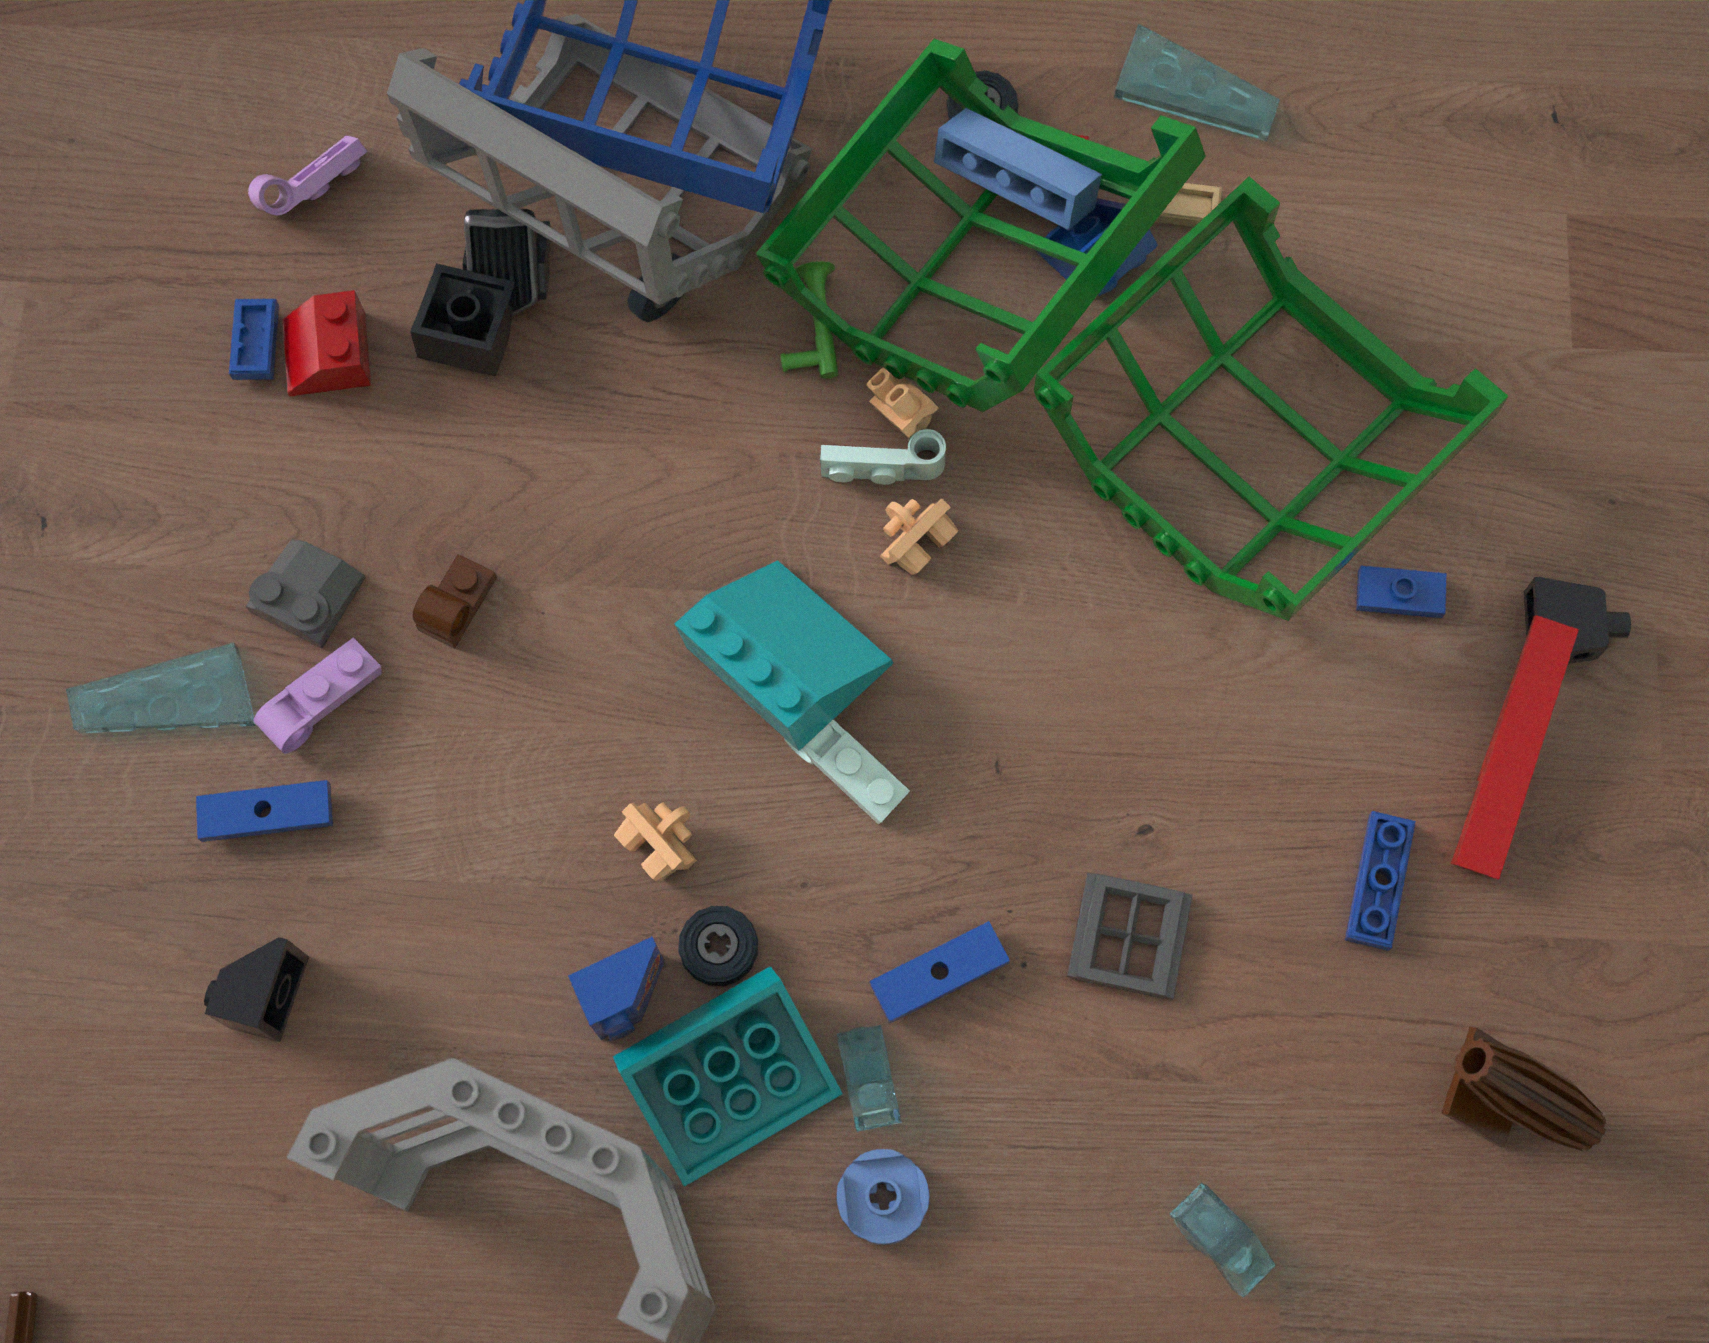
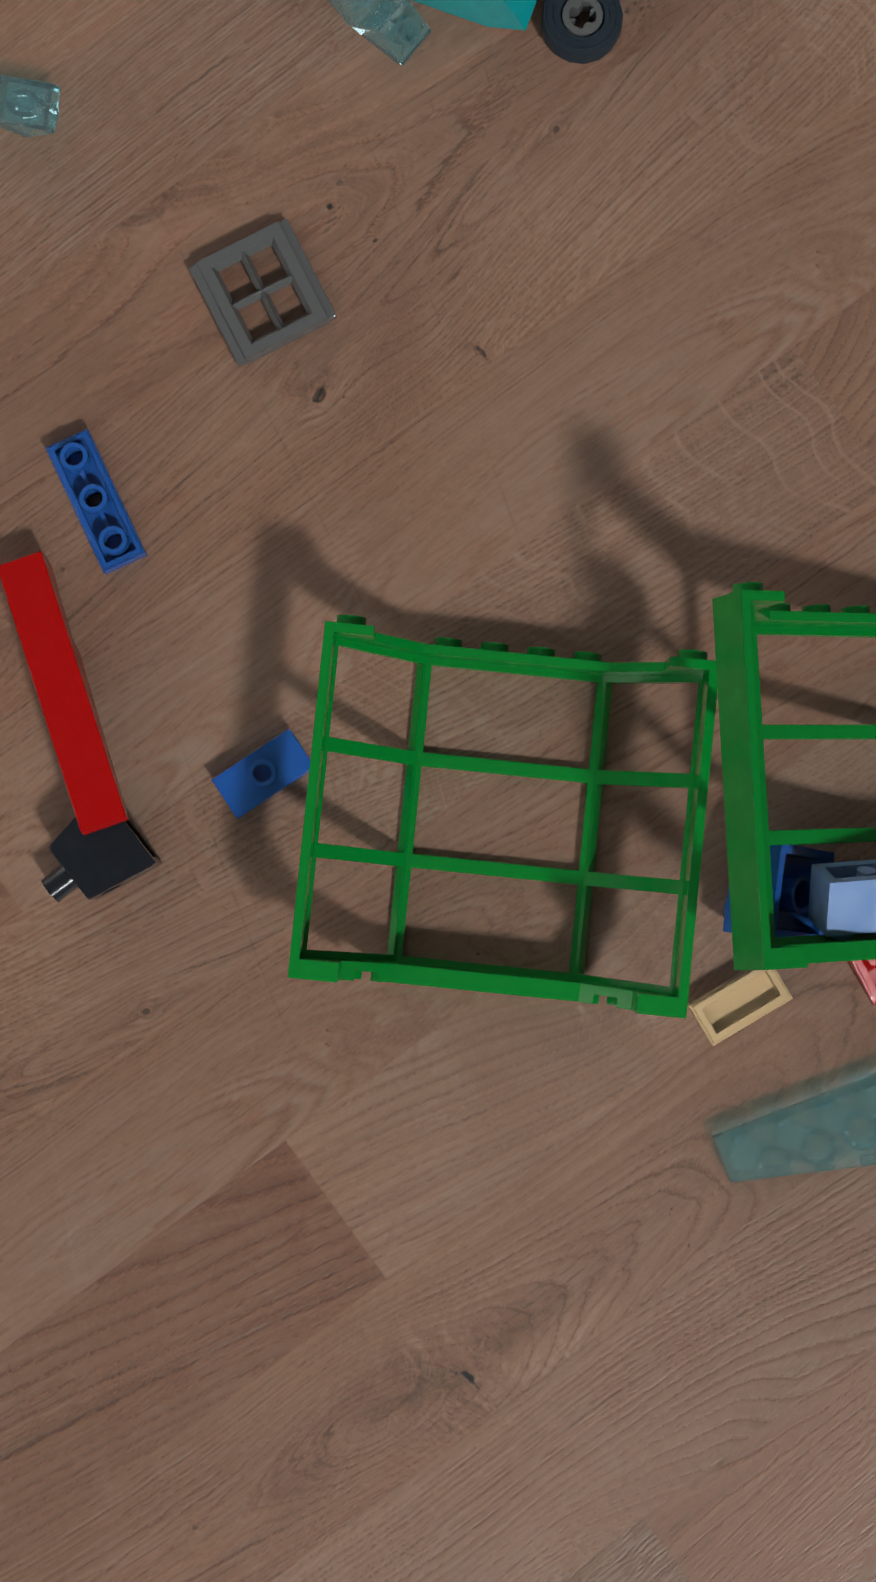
camera: 135 degrees right, 15 degrees up
light nougat hips [614,802,697,881] -> none
teal slope [674,560,893,751] -> none
light aqua plate [784,720,910,824] -> none
light aqua plate [820,429,946,485] -> none
light nougat hips [866,368,939,438] -> none
blue tile [869,921,1010,1024] -> none
light nougat hips [880,498,958,575] -> none

